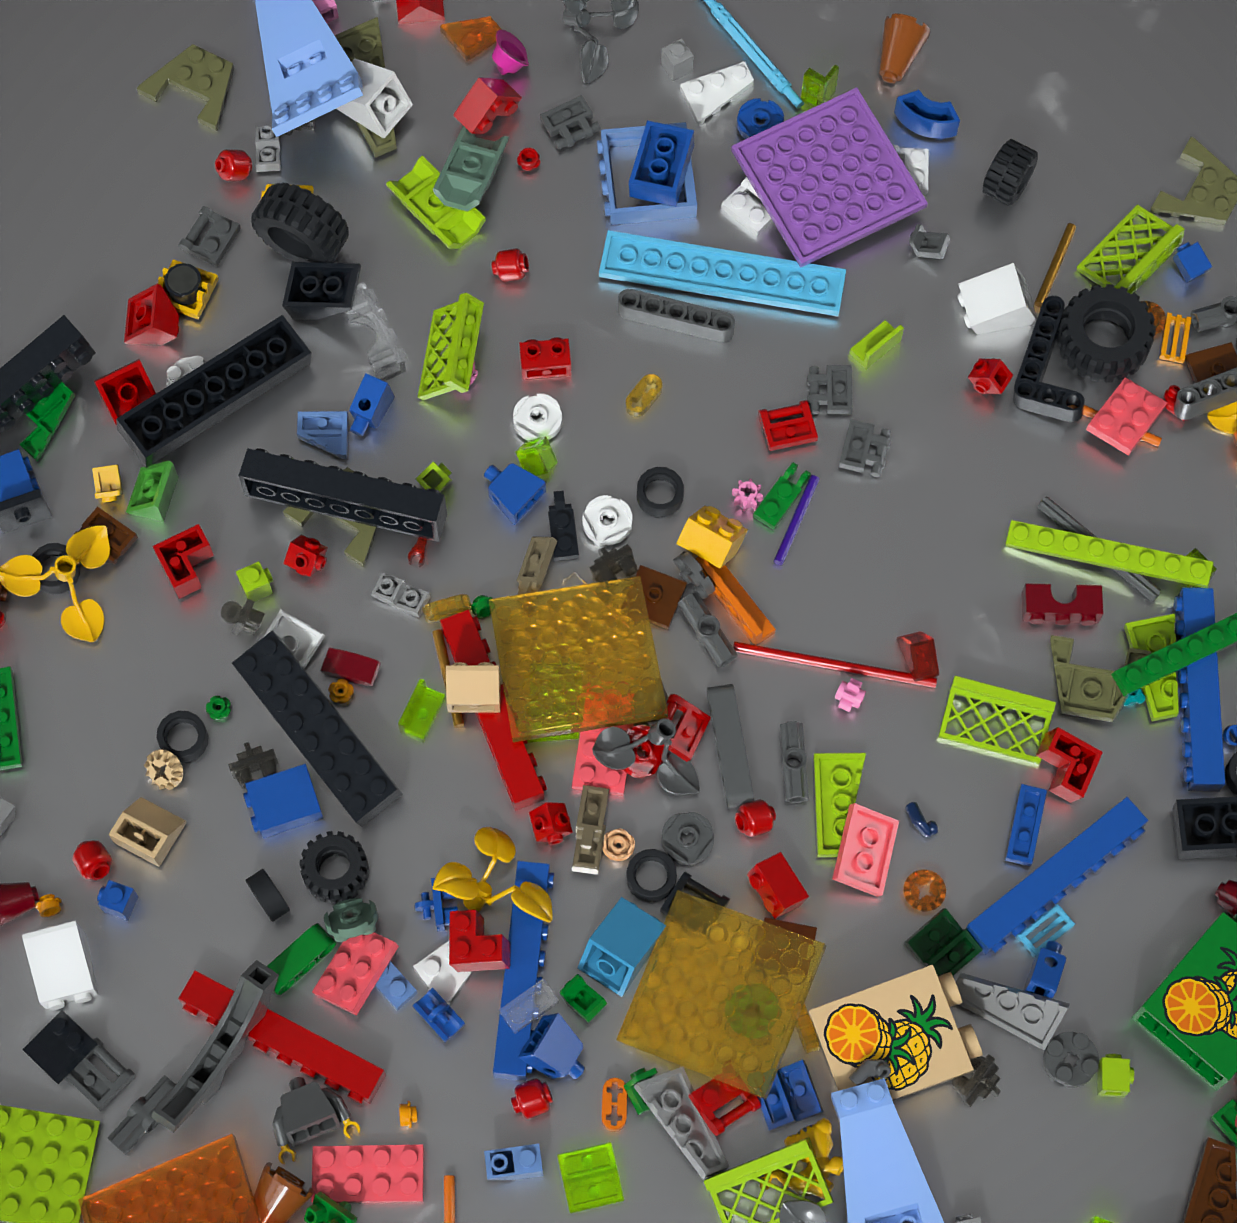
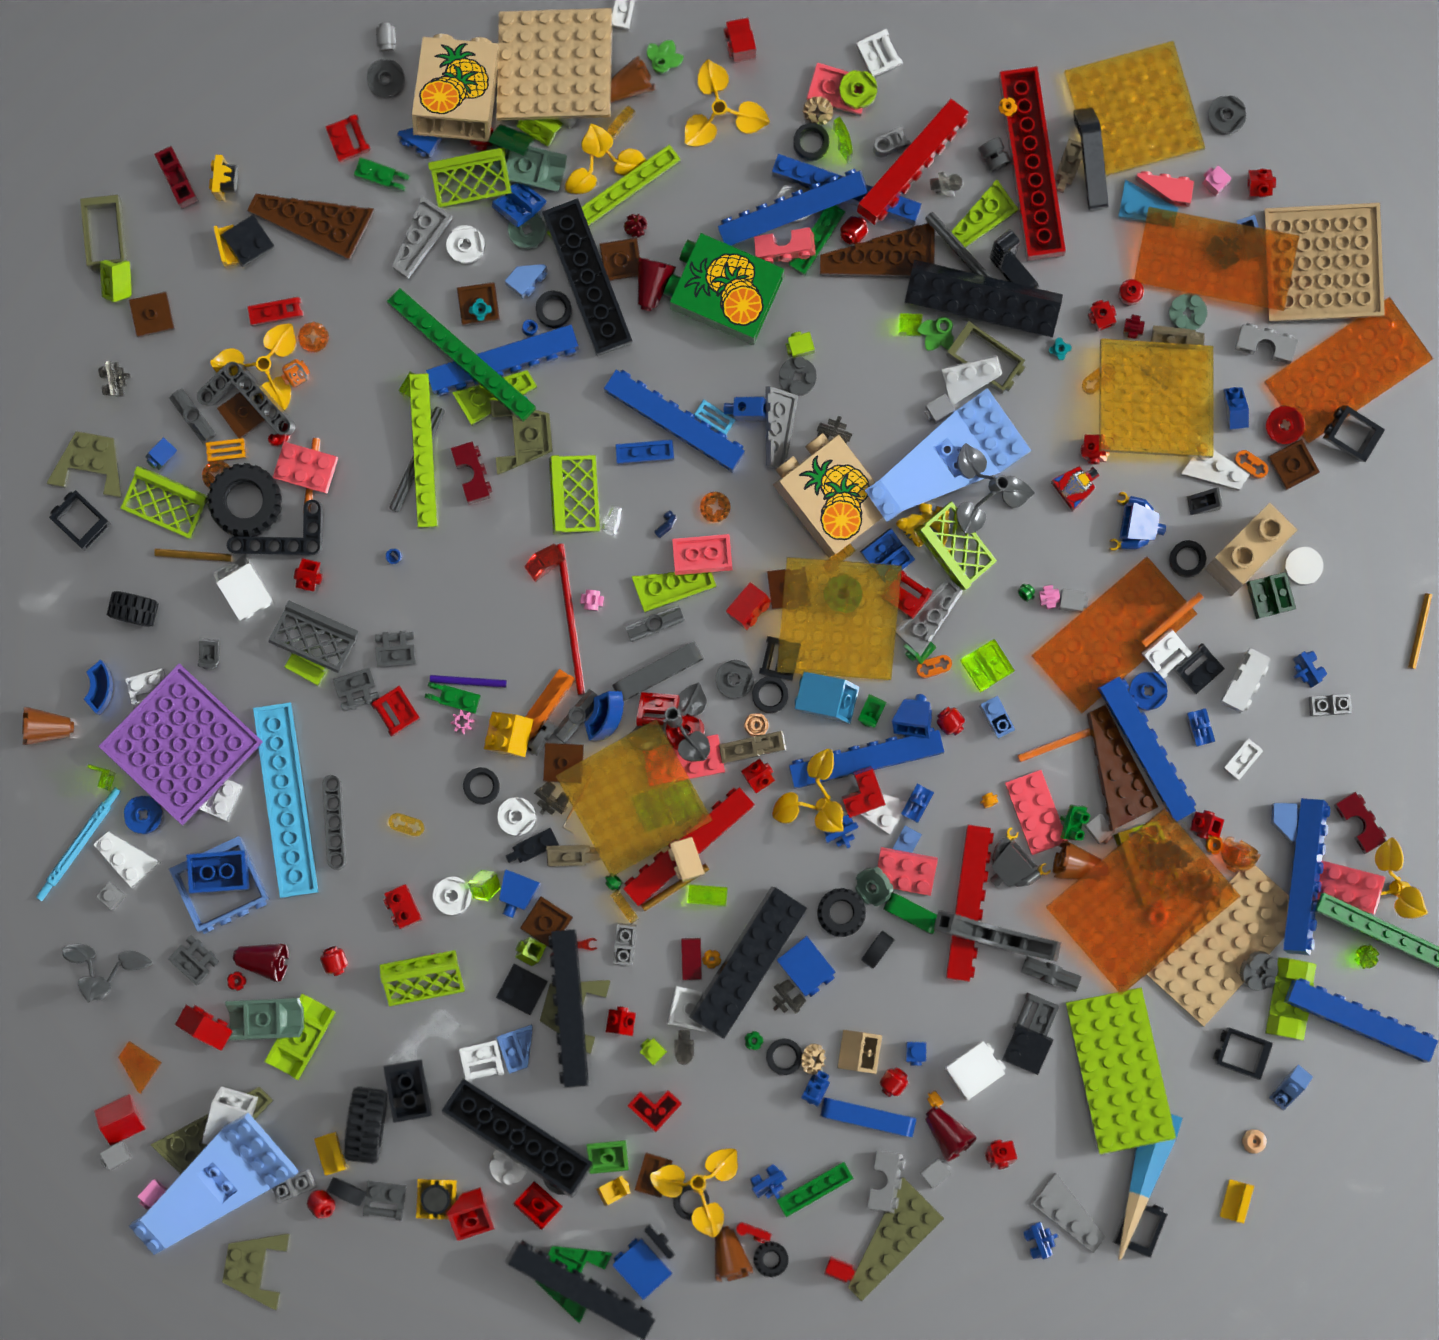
camera: 105 degrees left, 15 degrees up
blue torso [349,373,395,437] -> none
dark pink piece [492,30,529,76] -> none
clear plate [499,979,559,1034] -> none
red head [735,799,776,837] -> none
dark grey arm [849,1059,891,1086] -> none
dark green slope [904,908,983,976] -> none
red brick [1036,727,1103,803] -> none
none -> black window [49,490,111,551]
none -> dark red cone [233,944,289,982]
none -> dark grey fence [268,600,358,673]
none -> black tyre [327,1177,366,1206]
none -> blue hinge [386,549,402,564]
none -> white plate [459,1040,505,1082]
none -> black plate [496,964,548,1016]
none -> reddish brown plate [520,896,573,949]
none -> blue brick [584,691,624,741]
none -> clear cone [601,505,622,535]
none -> blue hips [750,1164,788,1199]
none -> blue hips [801,1071,830,1107]
none -> blue beam [820,1097,917,1138]

